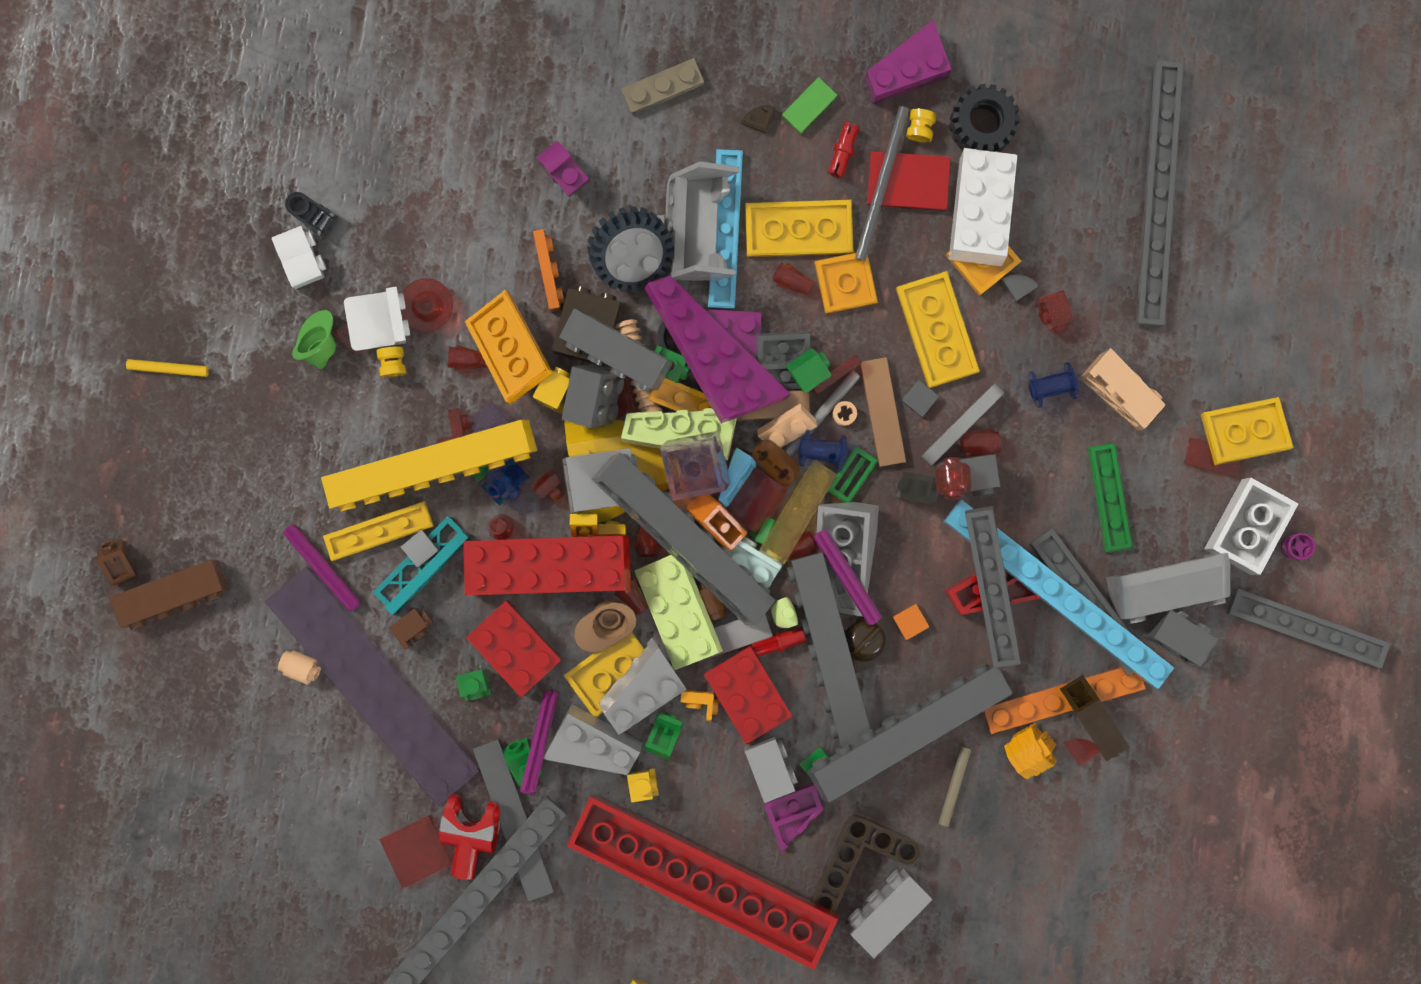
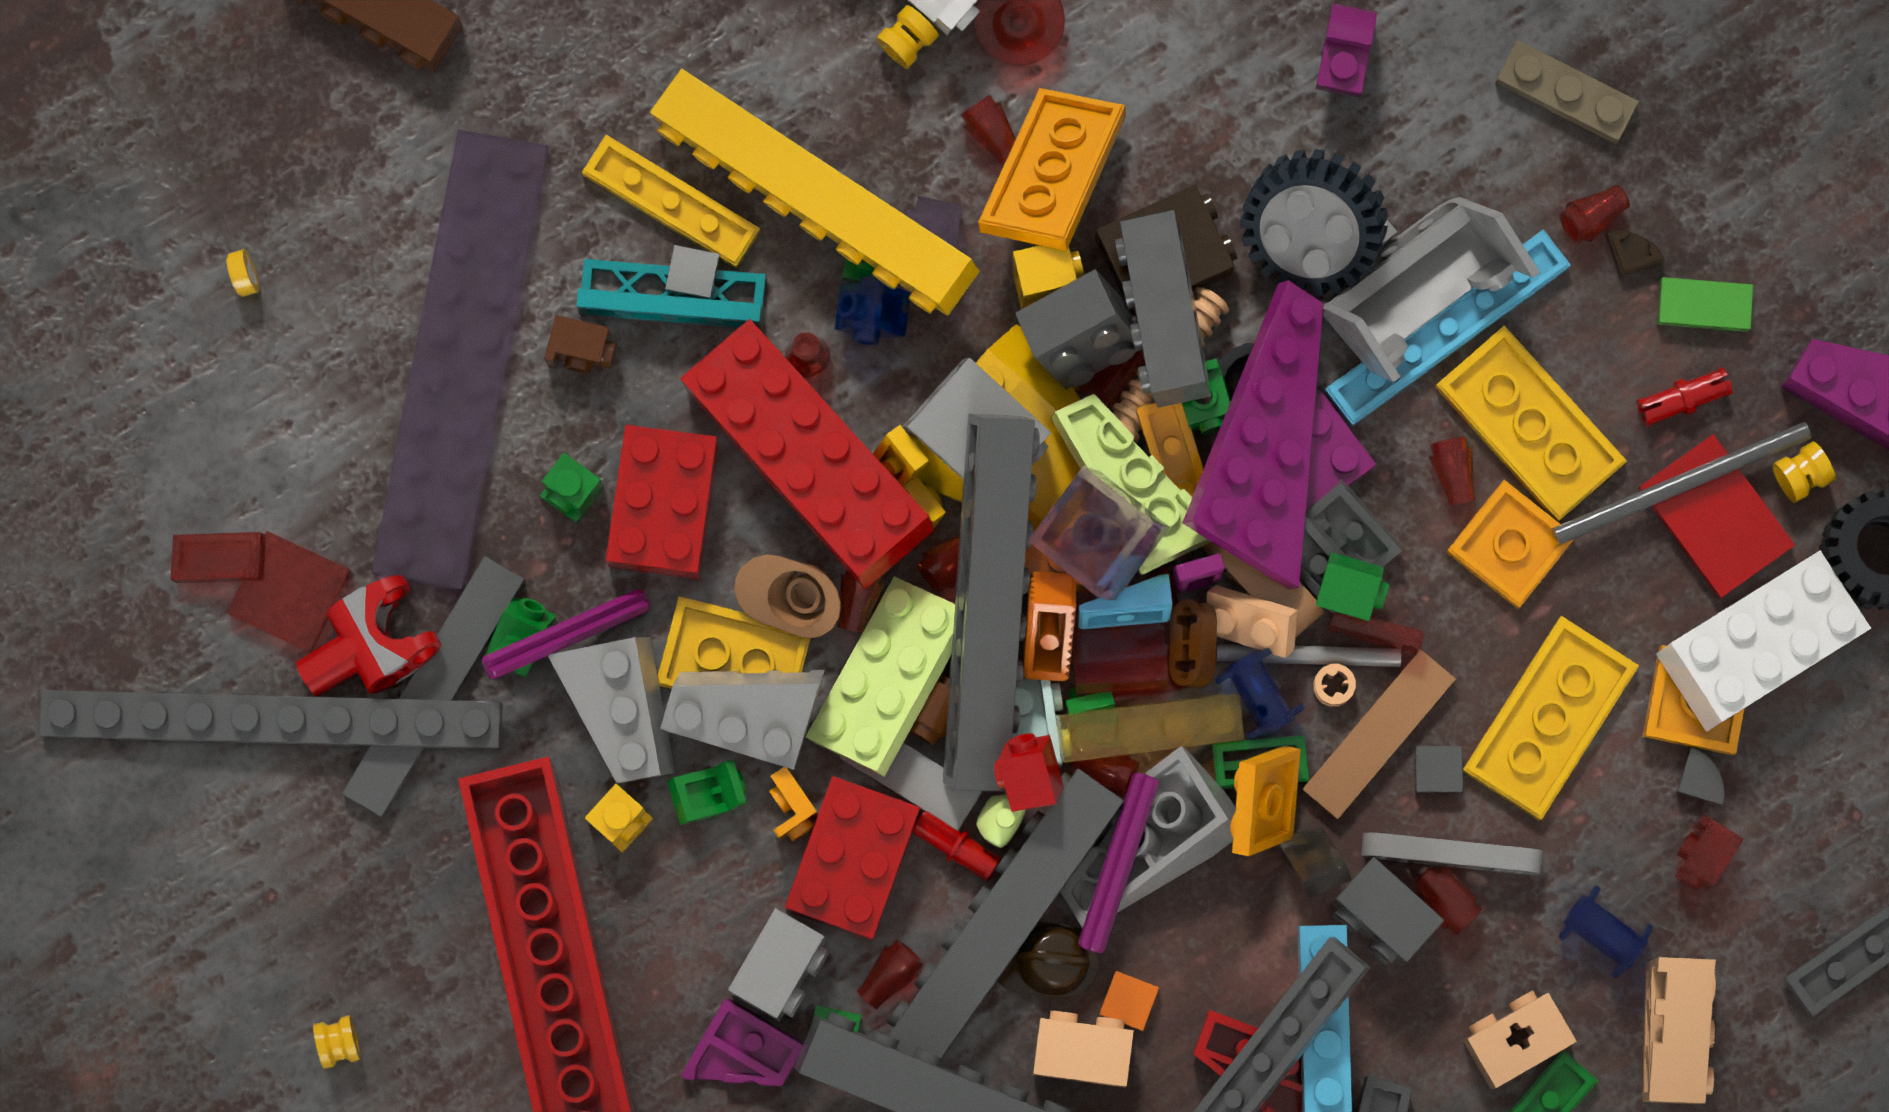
camera: 55 degrees right, 5 degrees down
light nougat brick [278,650,321,685] -> none
magenta axle [283,524,361,611] -> none
clear red bracket [437,408,469,444] -> none
clear red tile [531,468,563,502] -> none
orange plate [533,229,565,313] -> none
clear red head [935,458,972,499] -> none
none -> clear red tile [171,532,266,583]
none -> yellow tile [226,249,260,297]
none -> clear red cone [857,939,924,1009]
none -> red brick [994,733,1064,812]
none -> light nougat brick [1032,1011,1134,1088]
none -> magenta tile [1171,553,1225,595]
none -> light orange plate [1230,746,1301,856]
none -> light nougat brick [1463,990,1577,1089]
none -> clear red cone [1559,185,1630,244]

